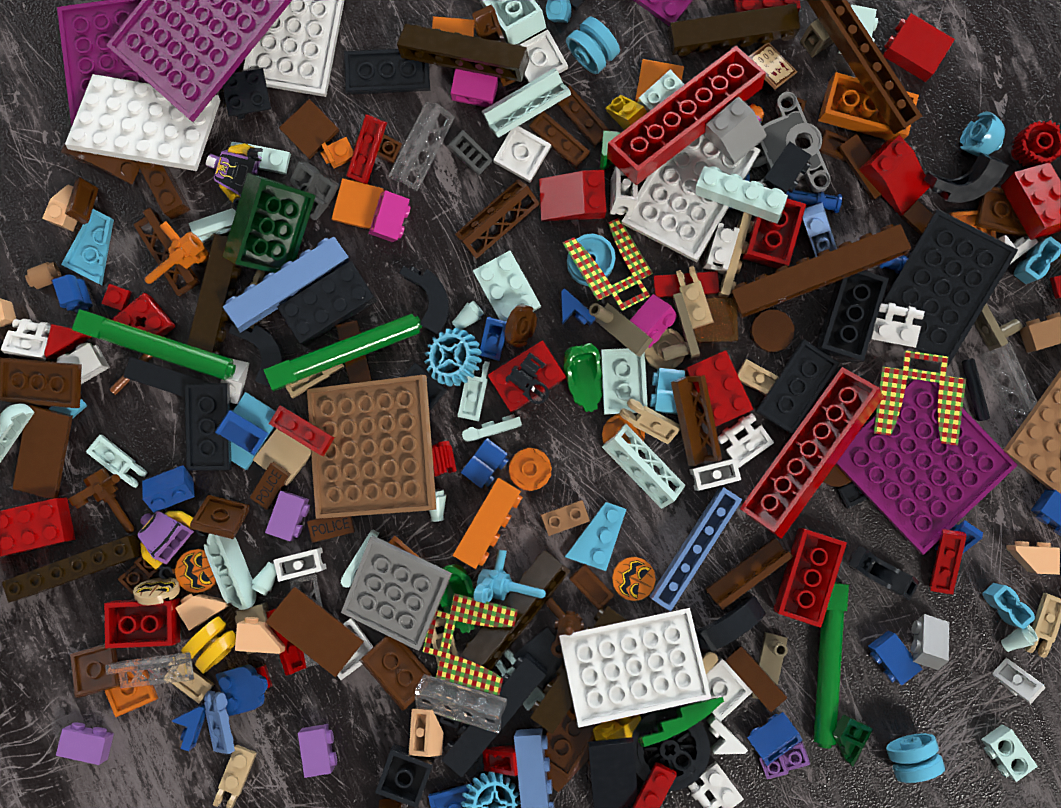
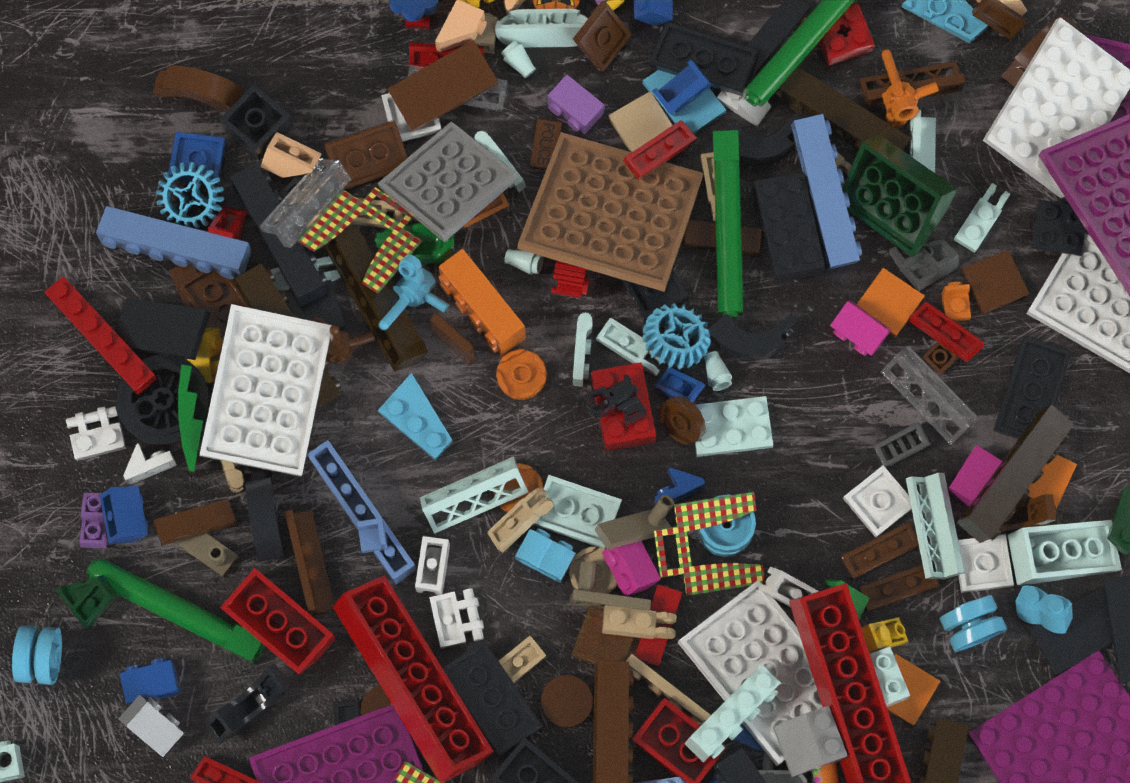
camera: 115 degrees right, 10 degrees down
red plate [101,284,132,311] -> none
reddish brown brick [136,161,191,219] -> none
torso [206,143,263,211] -> none
reddish brown tile [250,462,291,510] -> none
white brick [274,547,327,582] -> none
medium lavender brick [298,724,337,778] -> none
reddish brown fence [454,179,540,259] -> none
blue brick [461,438,509,488] -> none
red slope [539,170,606,221] -> none
medium nougat brick [541,500,590,536] -> none
green hair [563,343,603,412] -> none
reddish brown tile [569,564,615,610] -> none
tile [612,557,656,601] -> none
reddish brown fence [671,375,722,466] -> none
red brick [684,350,754,427] -> none
white plate [701,658,752,722] -> none
white brick [703,223,740,274] -> none
none -> medium blue panel [356,518,388,553]
none -> reddish brown tile [430,313,475,366]

